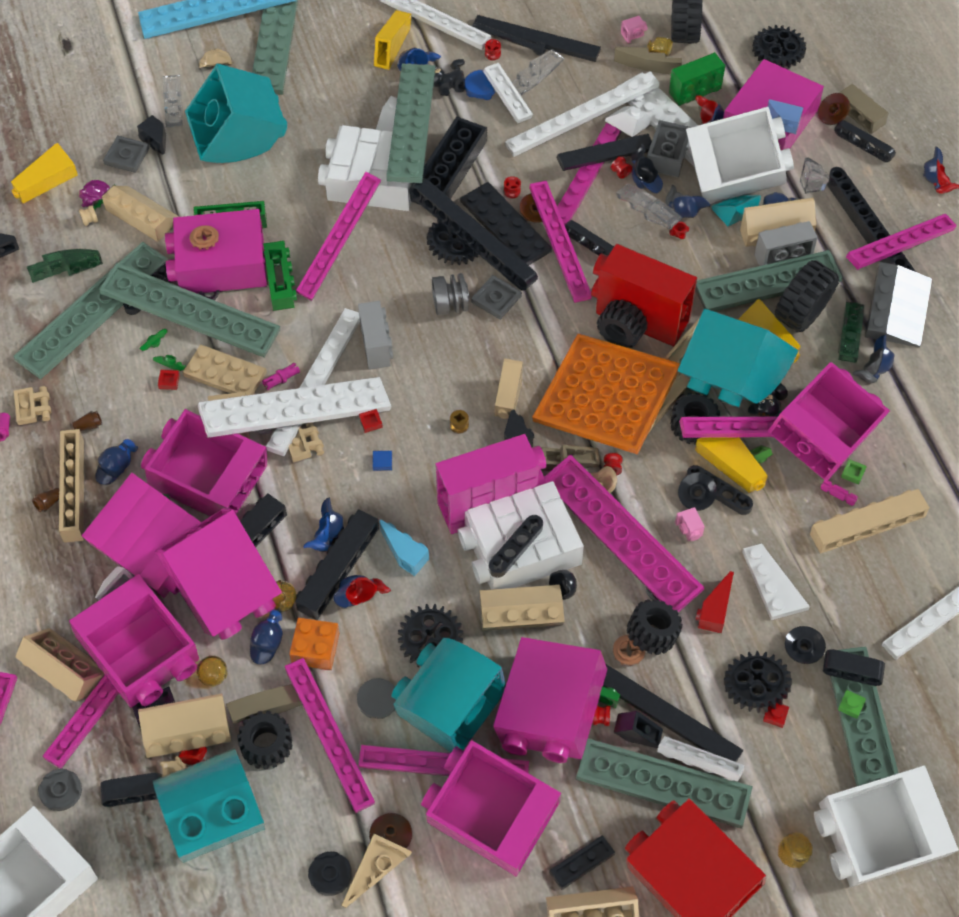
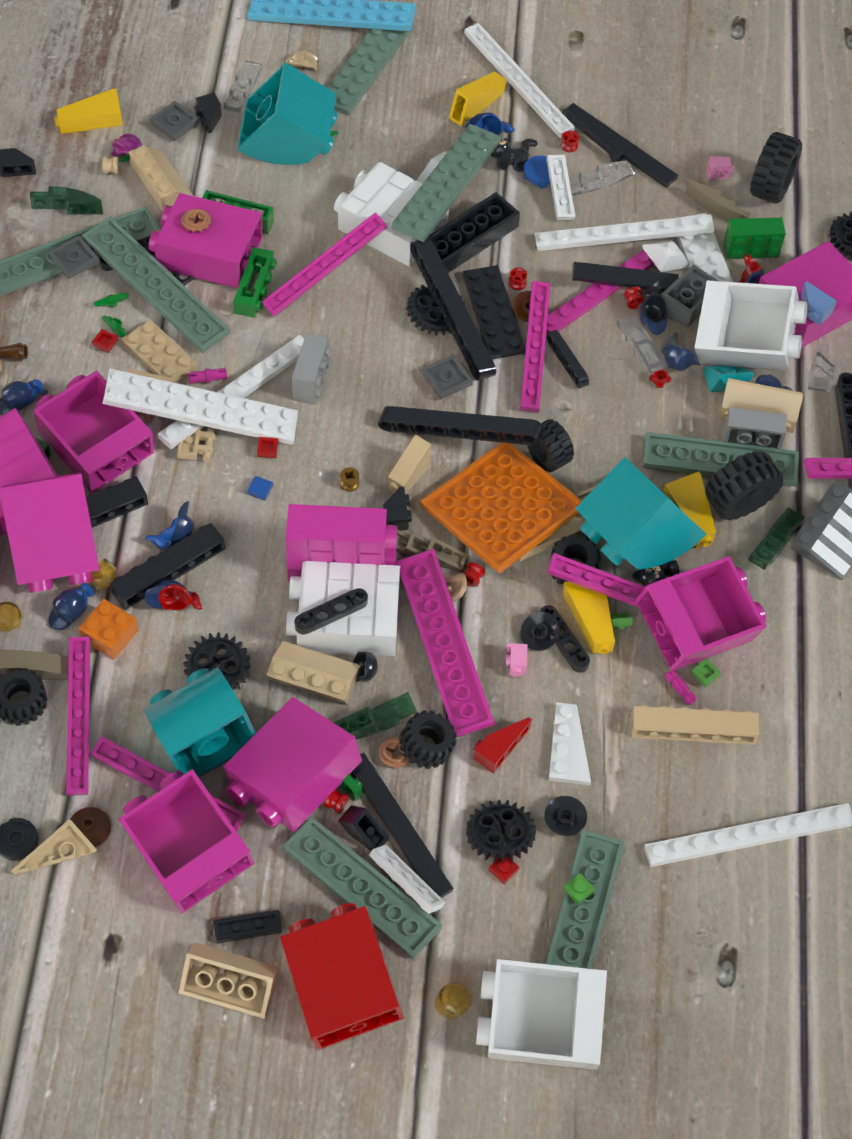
camera: 20 degrees right, 0 degrees up
dark grey tile [357,678,396,719] -> none
medium azure slope [380,519,429,576] -> none
flat silver wheel [431,273,469,315] -> none
red brick [591,243,697,347] -> none
clear yellow hair [647,37,673,57] -> none
black beam [823,649,885,686] -> none
hair [852,335,895,383] -> none
none -> dark grey plate [48,236,100,279]
none -> clear green slope [333,692,417,739]
none -> black beam [378,406,543,446]

